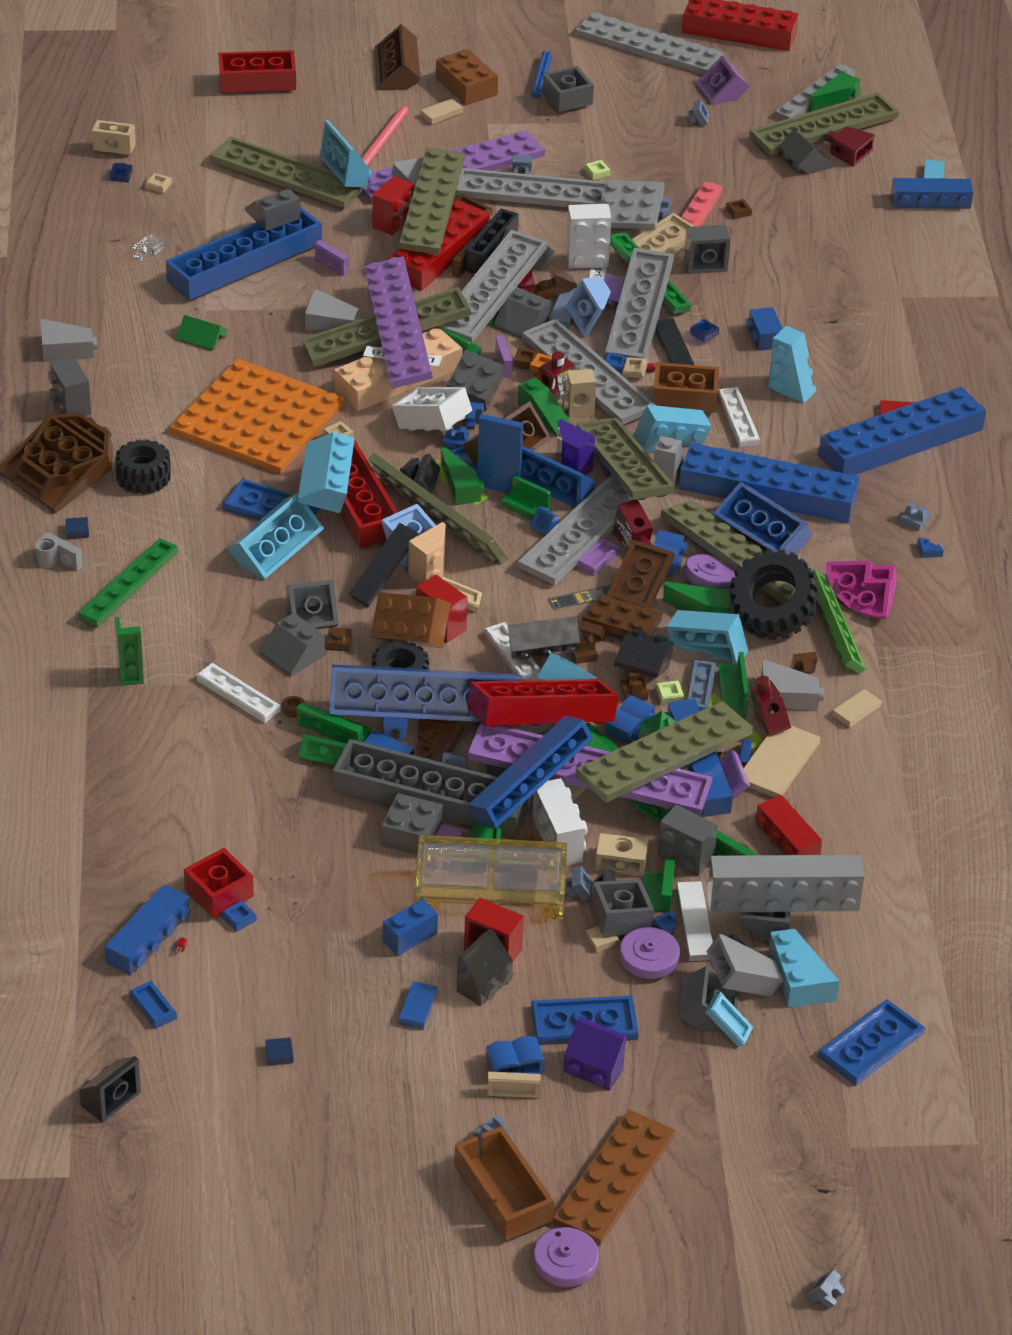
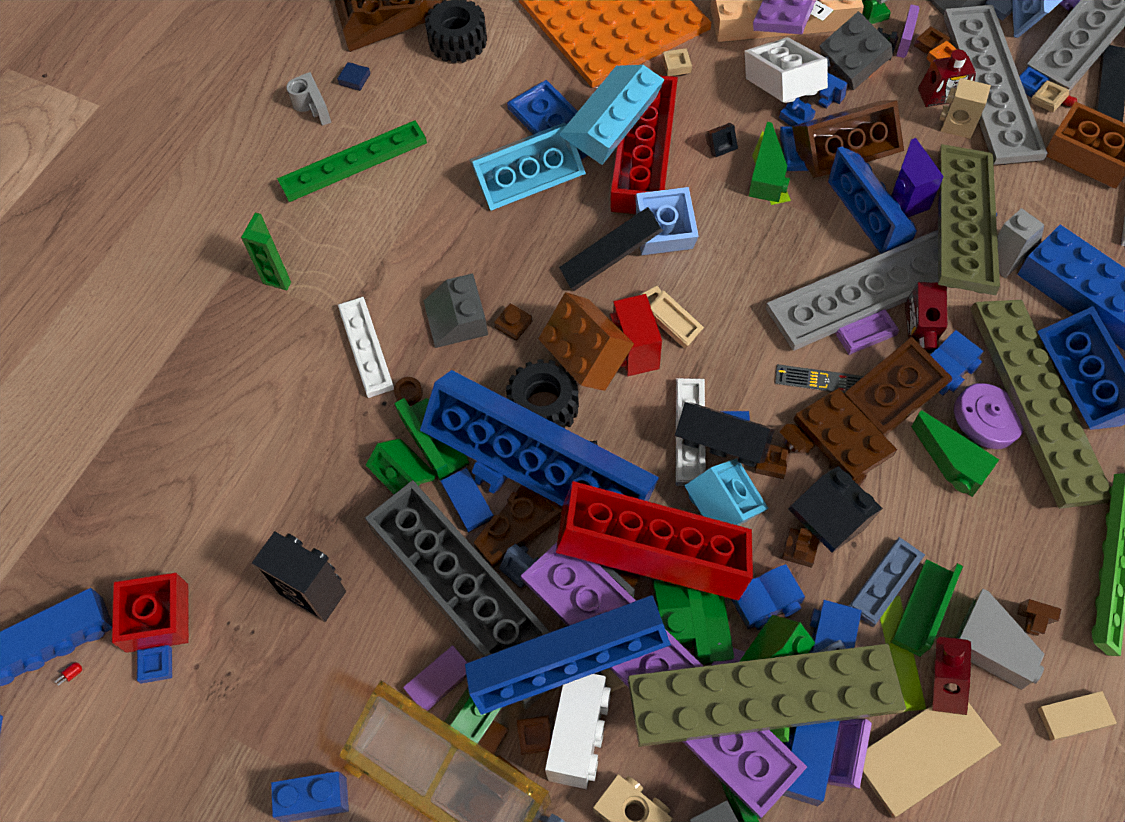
camera: 35 degrees right, 20 degrees up
dark grey slope [285,579,339,628] -> none
olive plate [368,452,508,564] -> none
dark grey brick [381,793,443,857] -> none
light nougat slope [408,522,446,584] -> none
pearl dark grey tile [414,453,441,494] -> none
blue tile [477,414,523,493] -> none
green panel [502,476,551,520] -> none
green slope [518,377,572,437] -> none
blue tile [530,507,561,536] -> none
medium azure wedge [633,405,711,453] -> none
yellowish green tile [656,681,684,705] -> none
medium azure wedge [667,610,749,664] -> none
black tyre [729,549,819,640] -> none
blue tile [739,738,753,763] -> none
none -> black brick [252,531,346,622]

